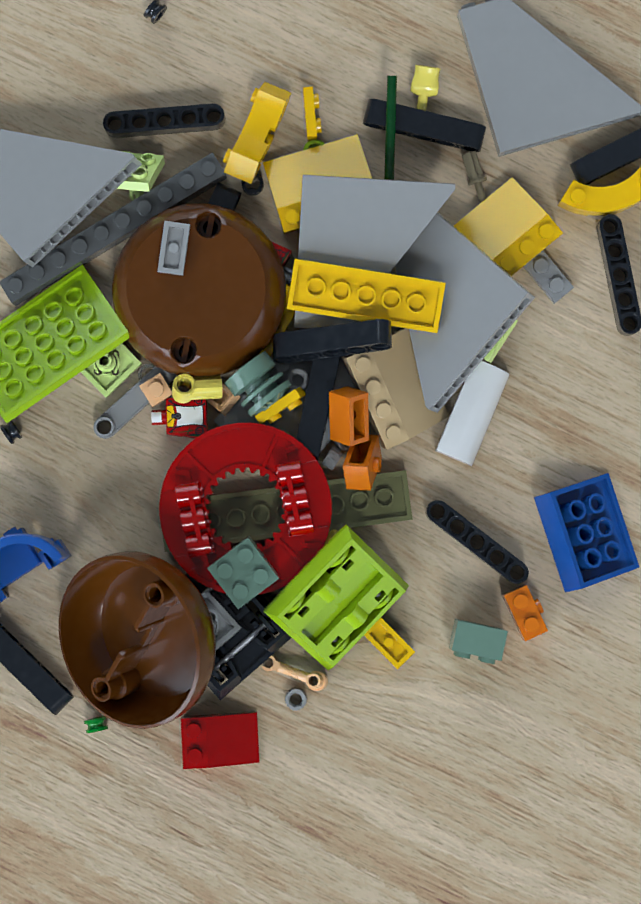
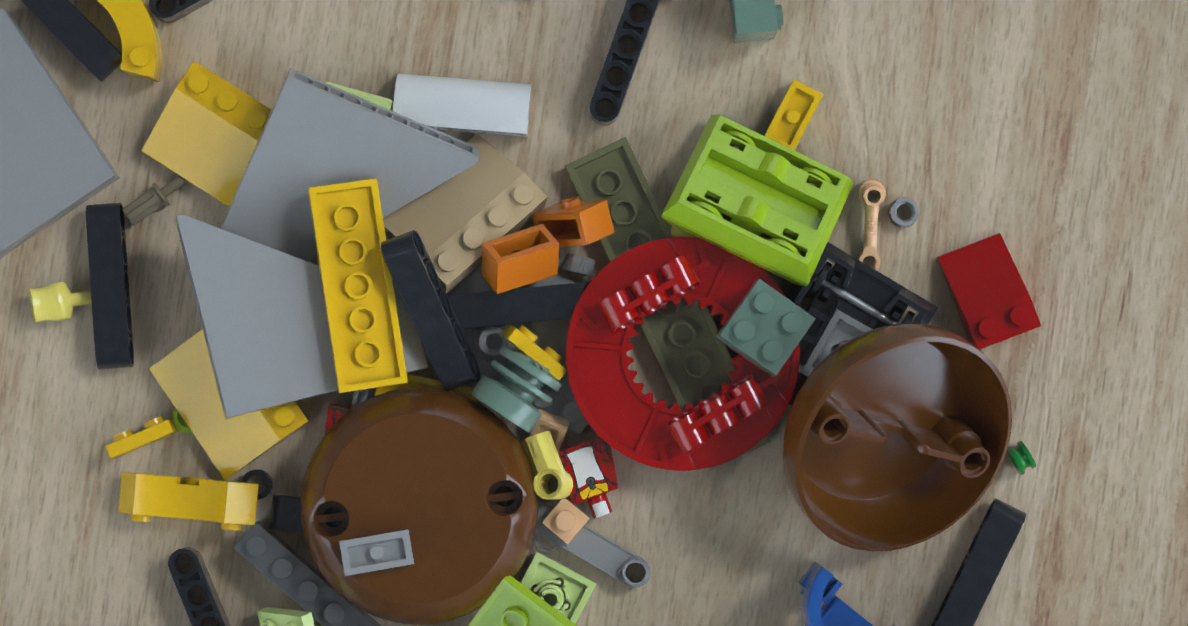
camera: 105 degrees left, 0 degrees up
dark green bar [384,75,397,180] -> none
light grey plate [523,250,574,304] -> none

